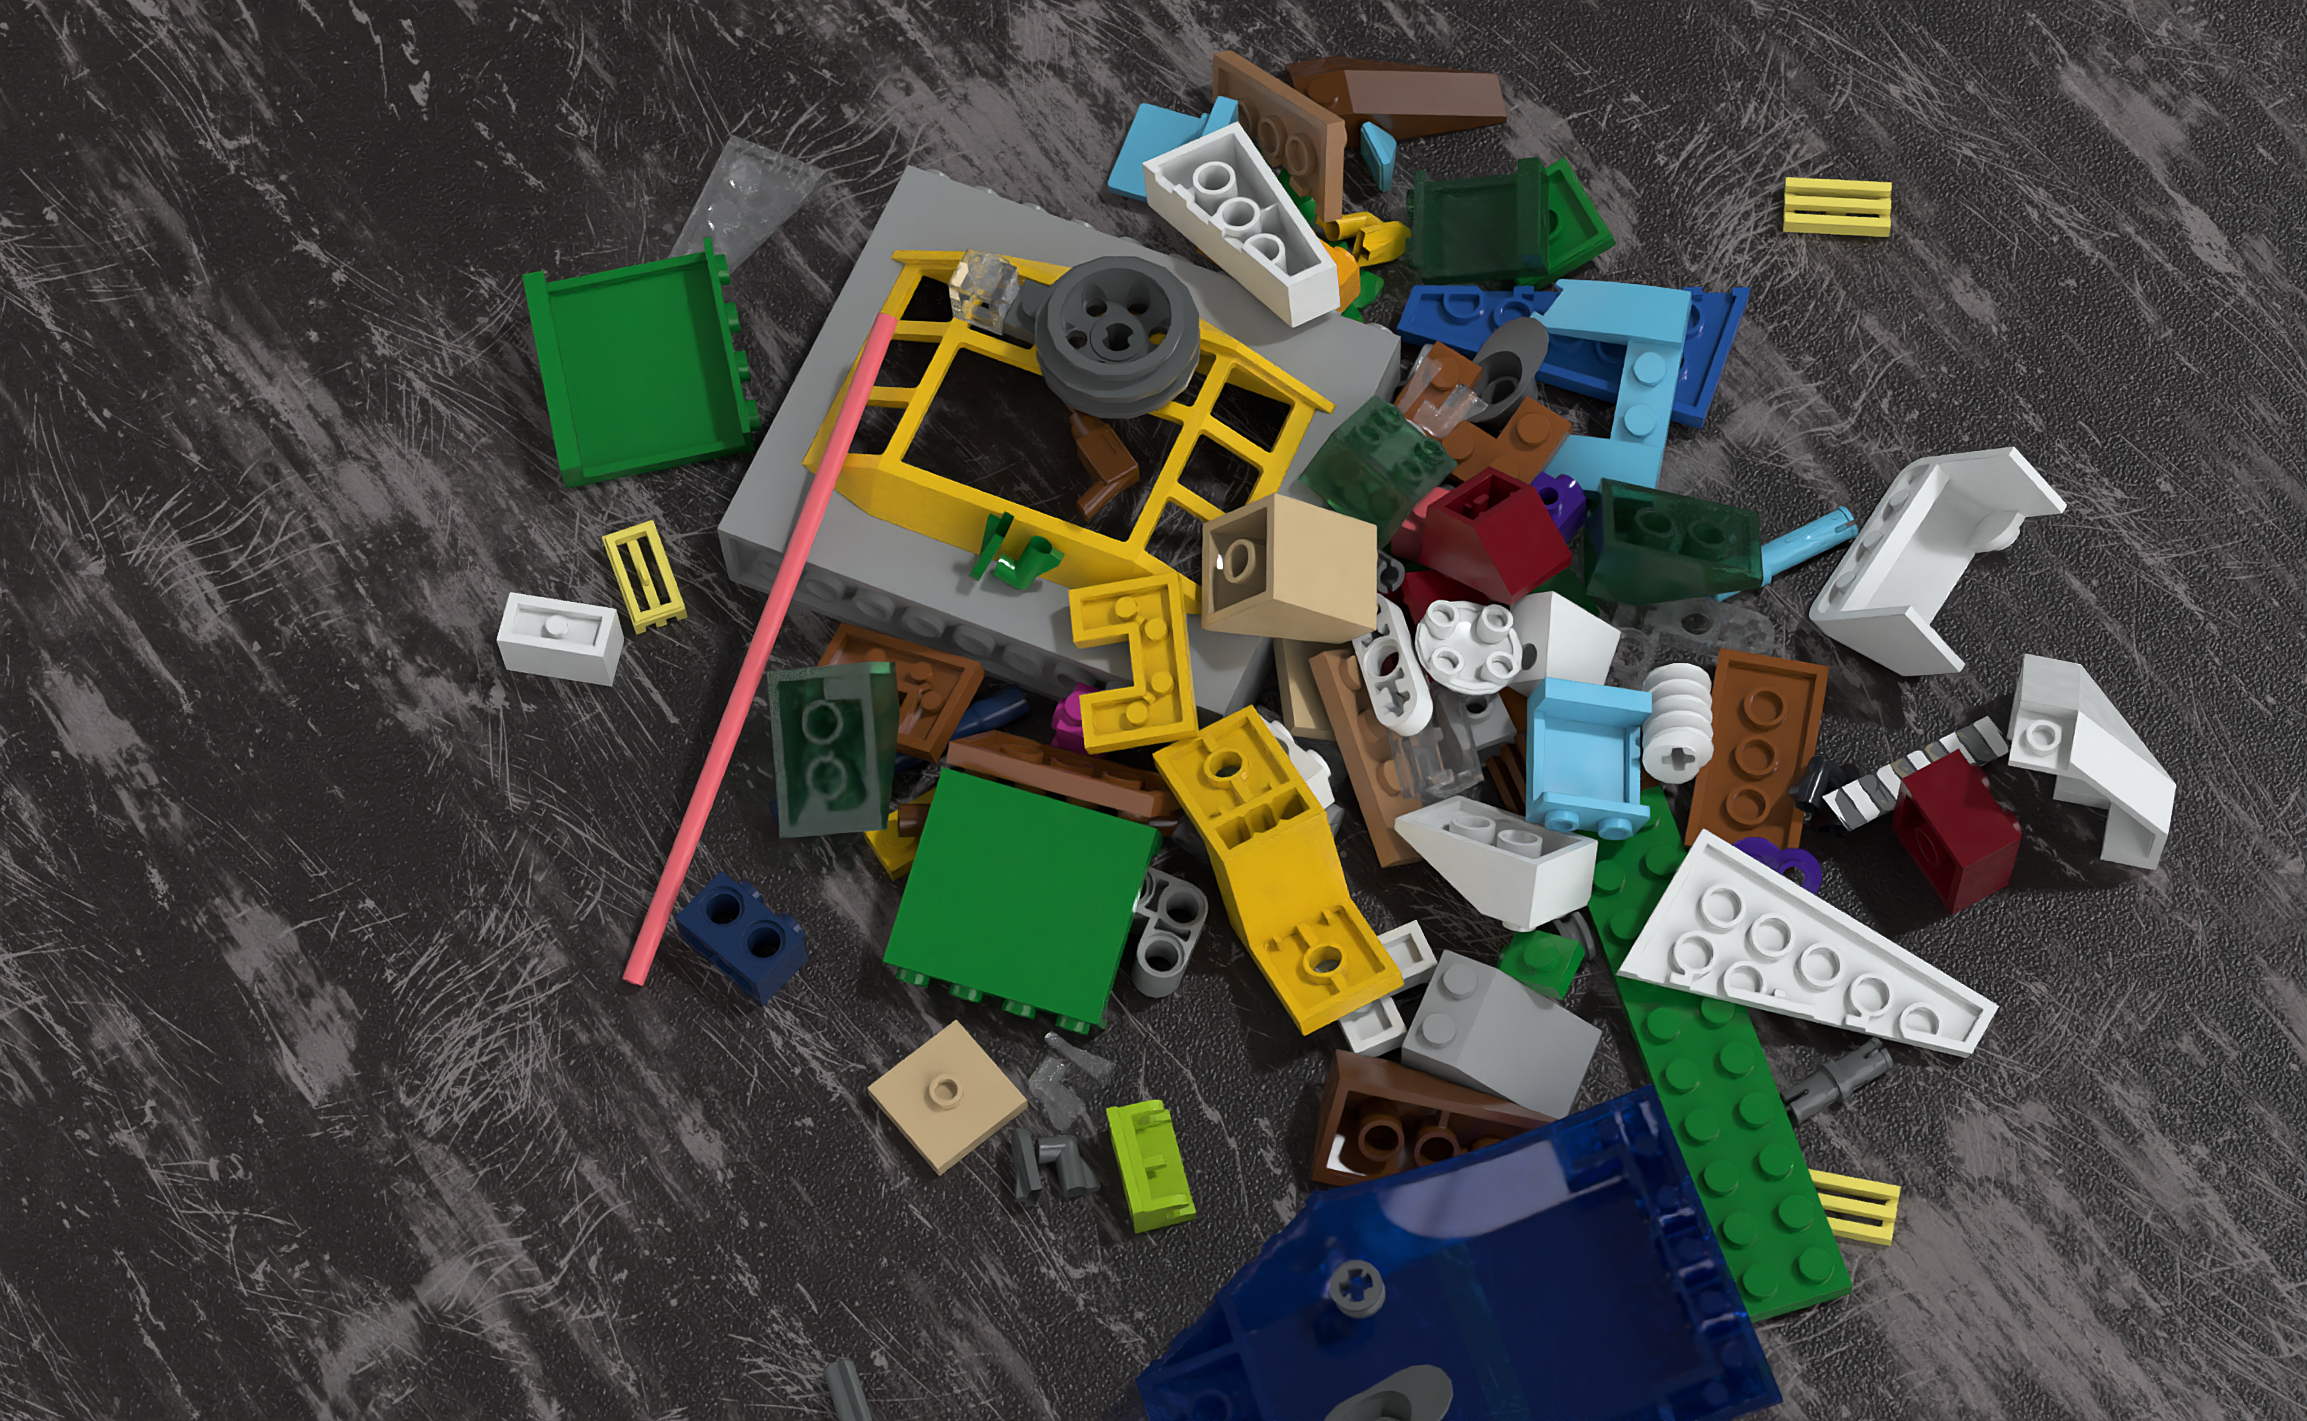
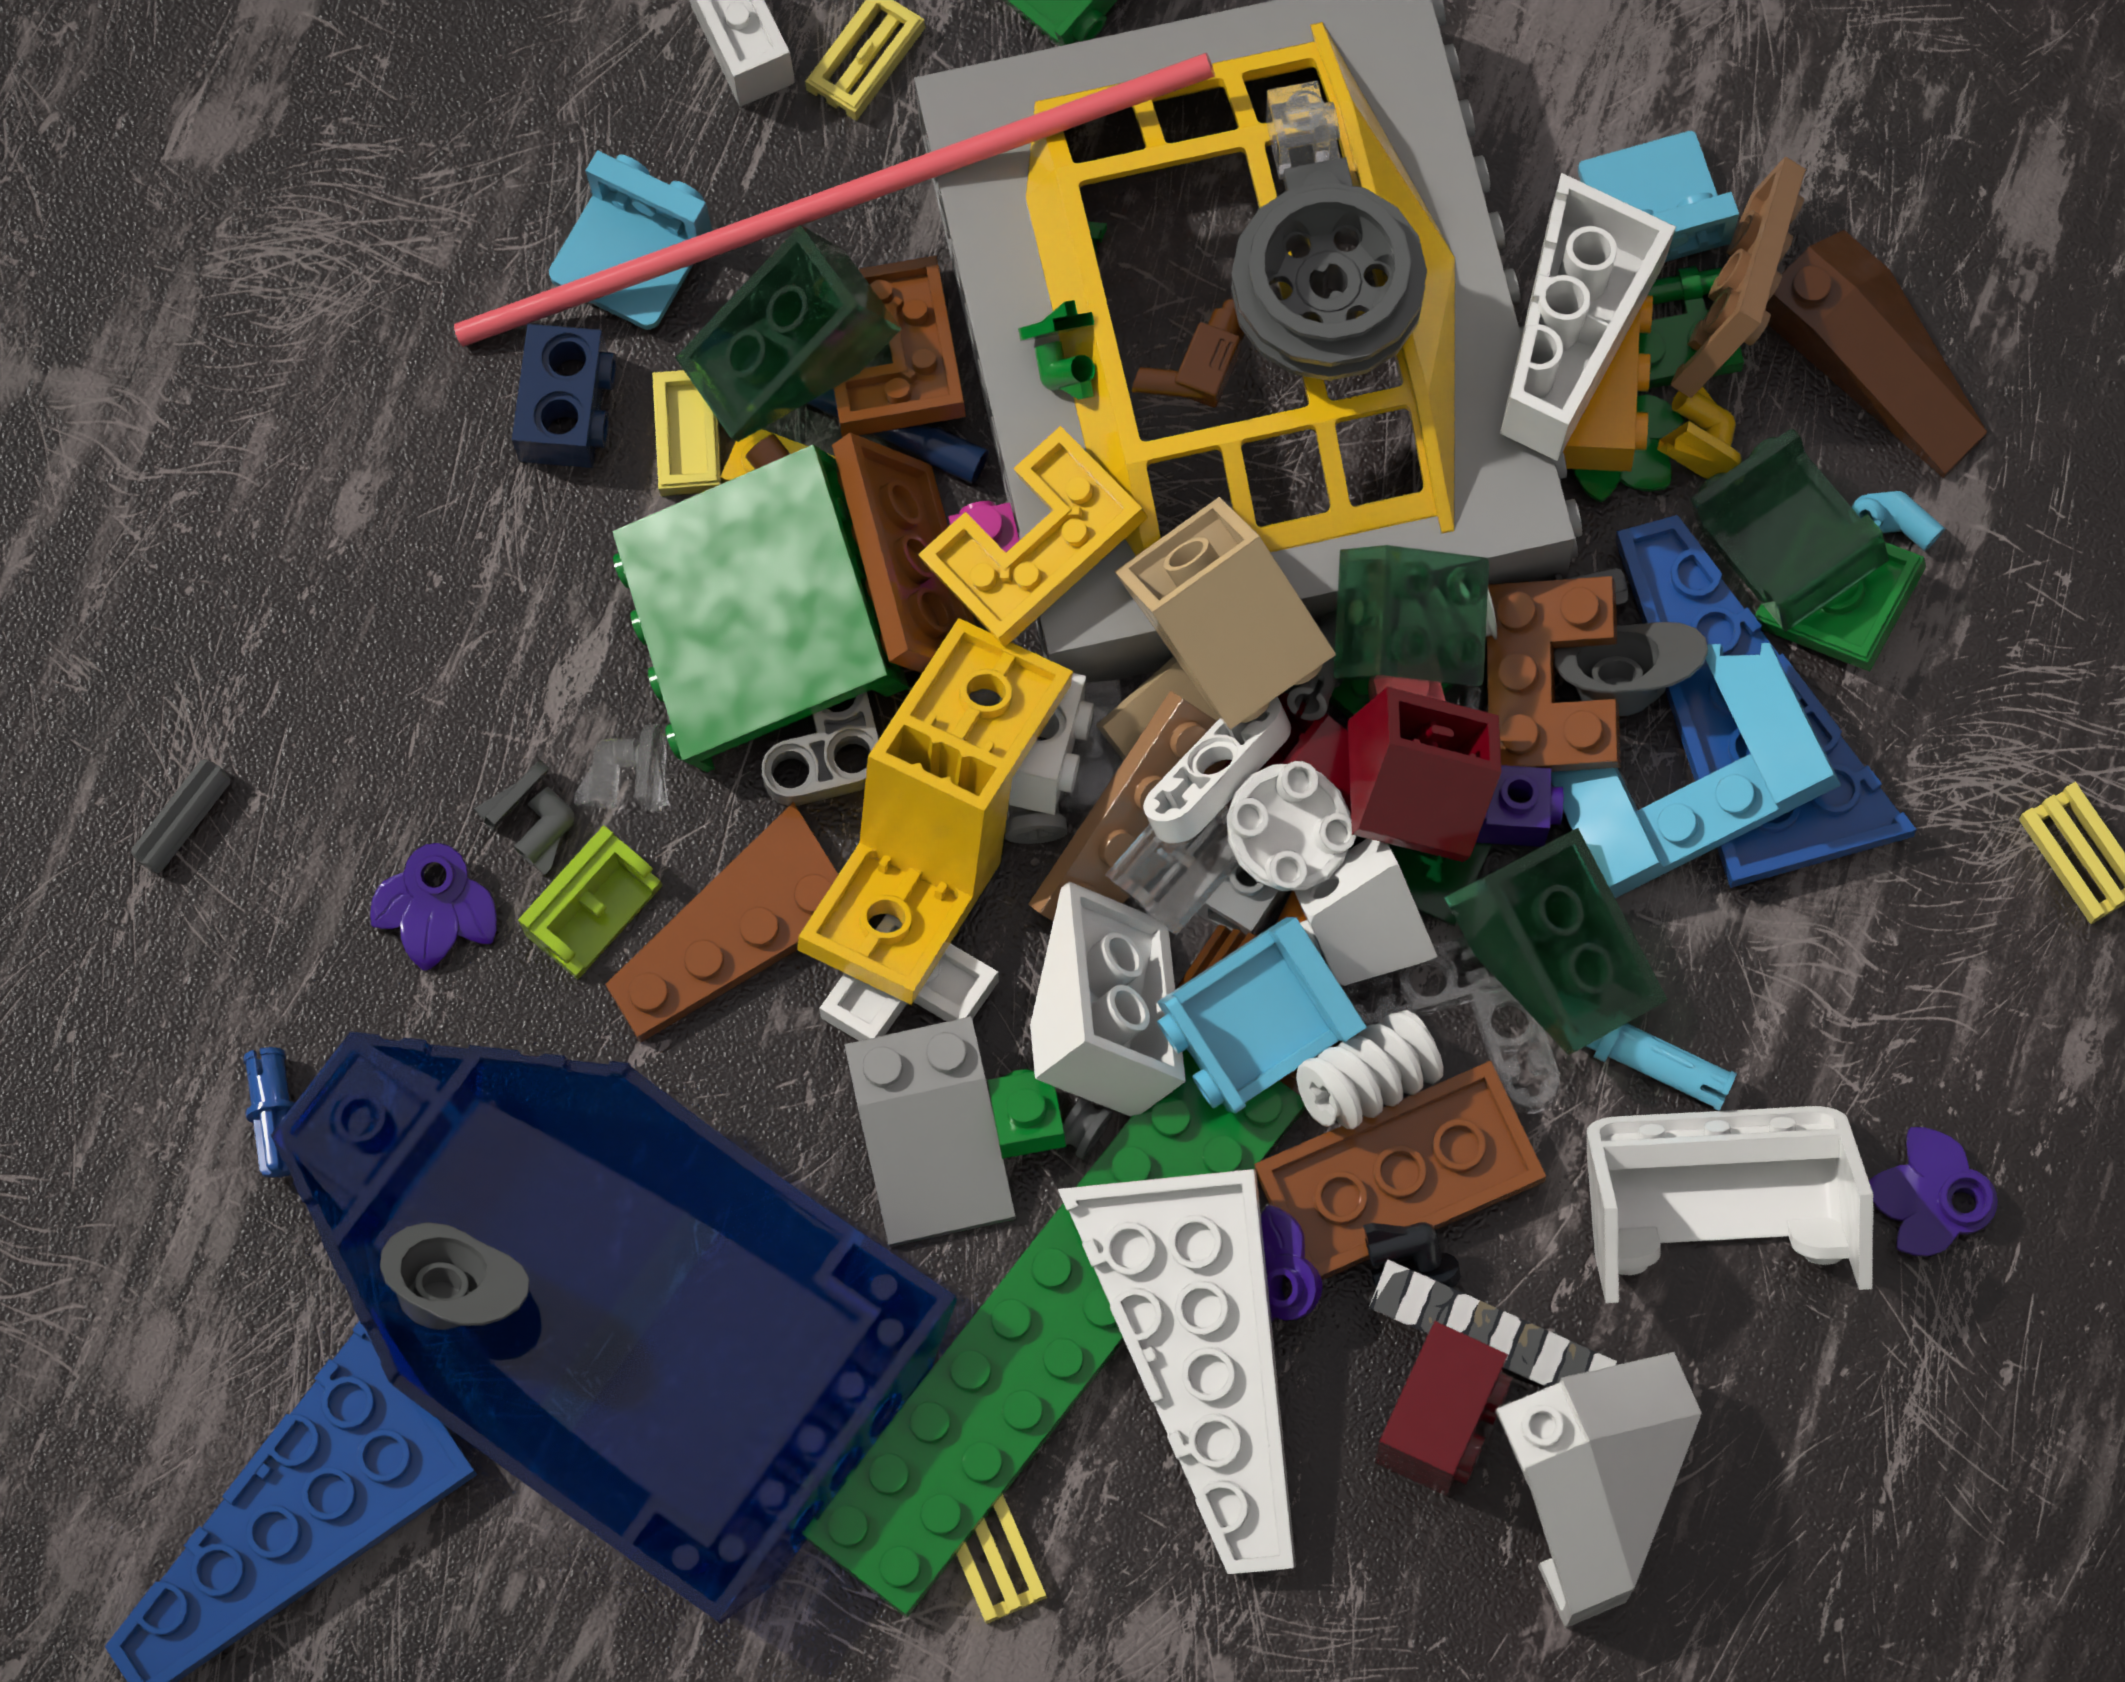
camera: 55 degrees right, 10 degrees up
tan plate [867,1020,1028,1176] -> none
reddish brown wedge [1310,1049,1563,1192] -> none
dark grey bush [1330,1260,1386,1319] -> none
medium azure slope [1361,122,1397,193] -> none
clear piece [1390,353,1488,438] -> none
dark grey pin [1779,1037,1894,1125] -> none
none -> dark purple plate [370,843,497,971]
none -> medium azure bracket [549,150,712,329]
none -> dark orange wing [605,802,839,1043]
none -> light yellow tile [652,368,722,496]
none -> medium azure arm [1850,491,1945,551]
none -> dark purple plate [1869,1127,1998,1257]

